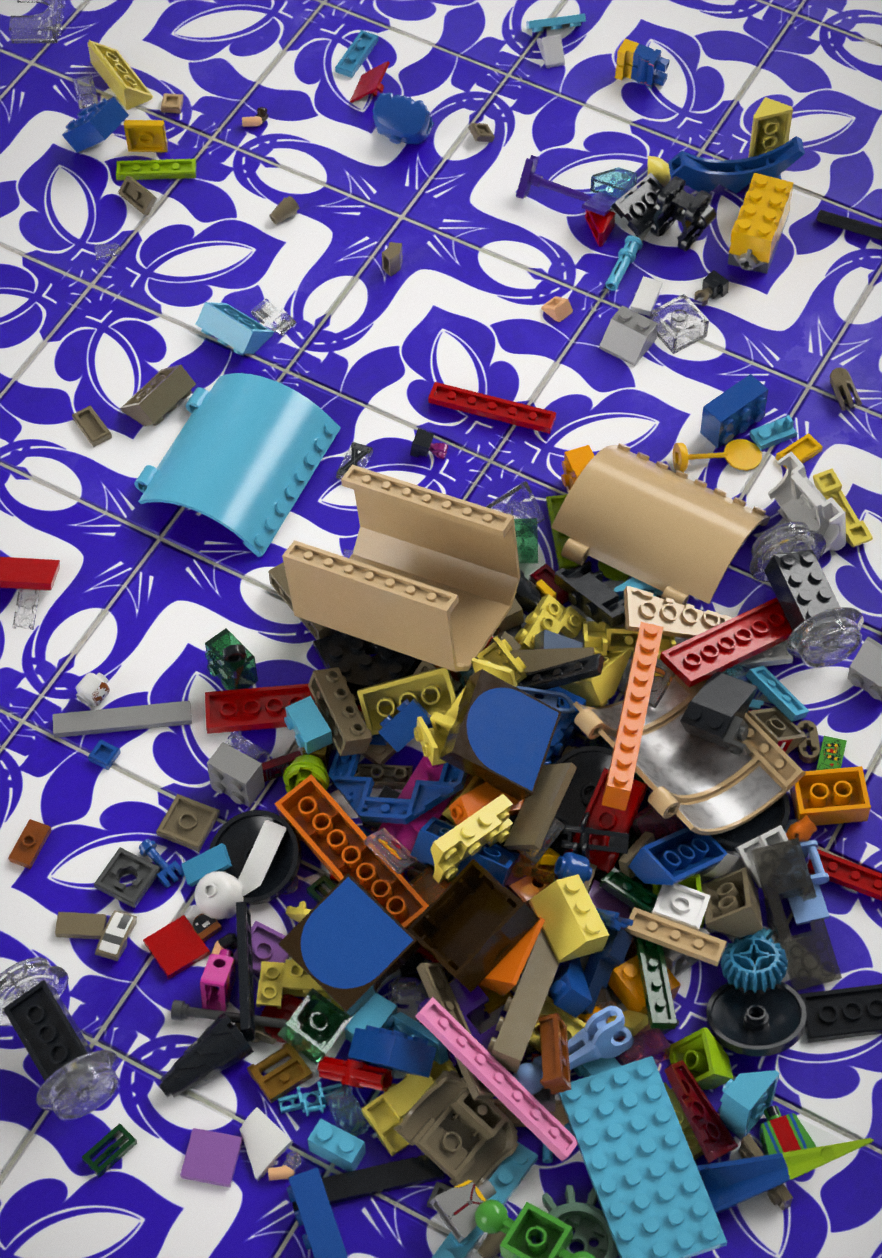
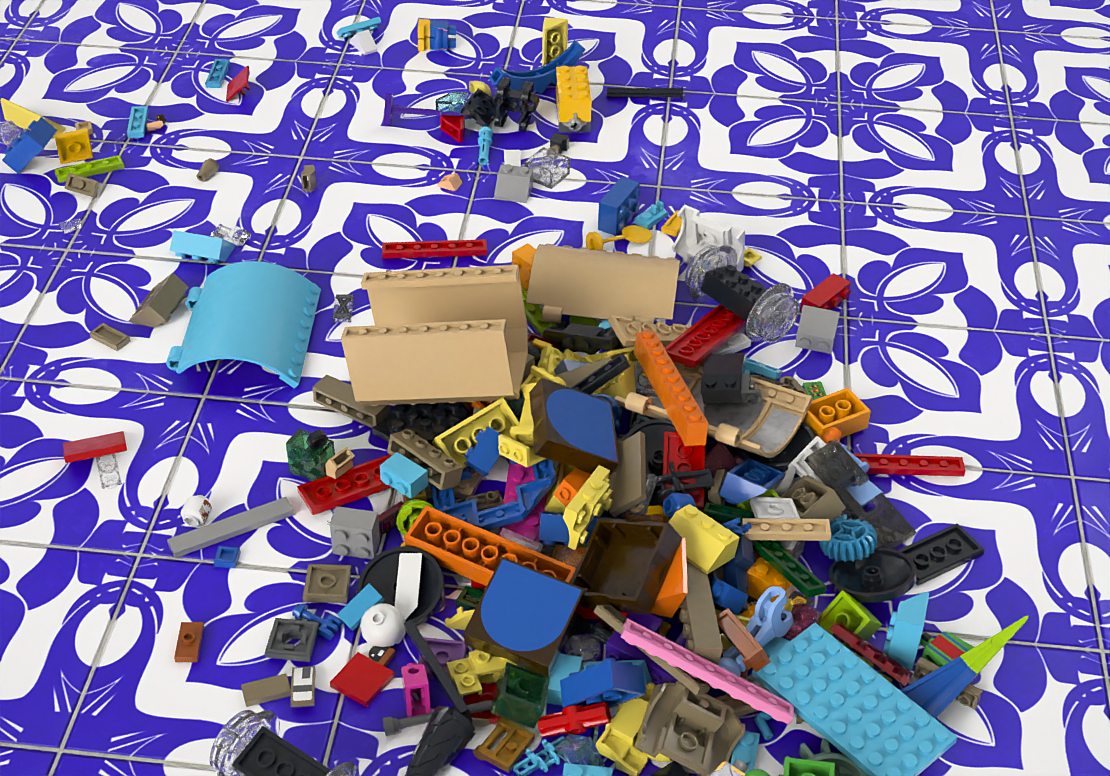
camera: 25 degrees left, 15 degrees down
black arm [211,933,238,955] -> none
blue animal [372,92,434,144] -> none
dark tan tile [468,123,495,142] -> none
dark tan arm [830,367,862,411] -> none
none -> medium azure plate [127,106,149,139]
none -> tan piece [325,447,355,479]

